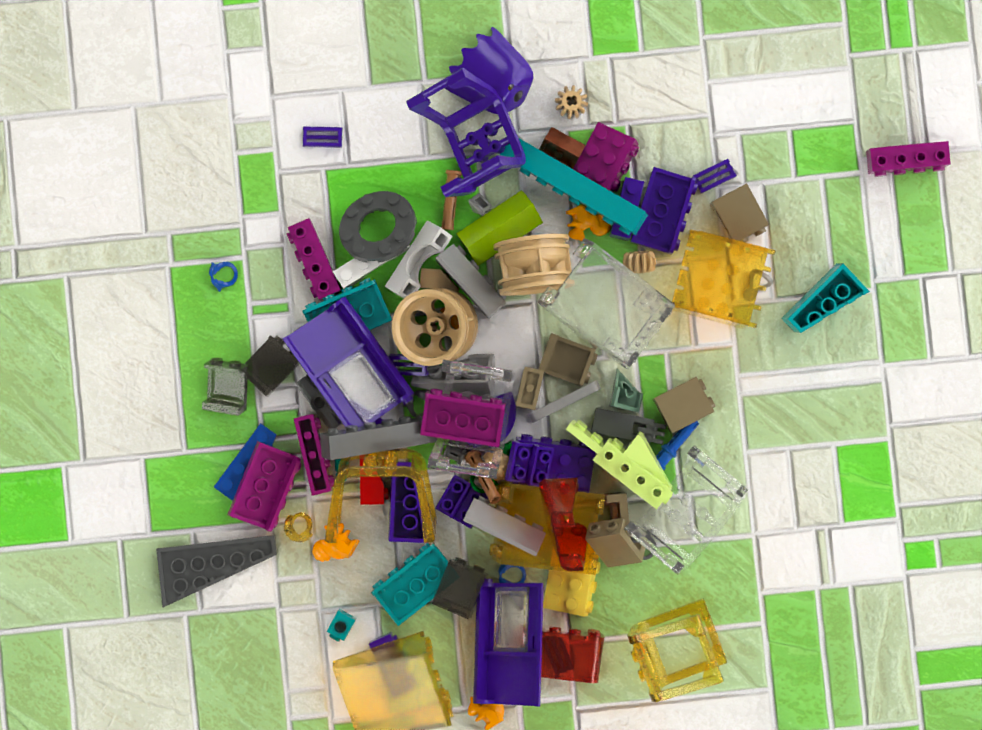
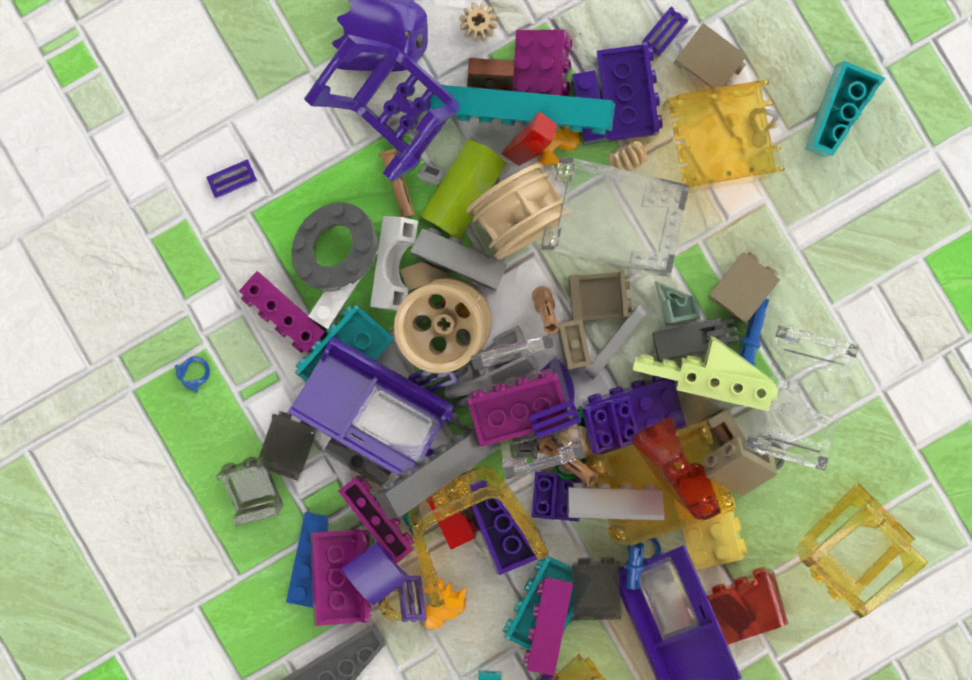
camera: 20 degrees left, 0 degrees up
none -> dark purple slope [342,542,409,606]
none -> tile [398,576,427,622]
none -> red slope [501,112,558,166]
none -> magenta brick [523,576,573,676]
none -> dark purple tile [529,399,581,438]
none -> medium nougat pin [532,286,559,334]
none -> blue pin [625,541,645,590]

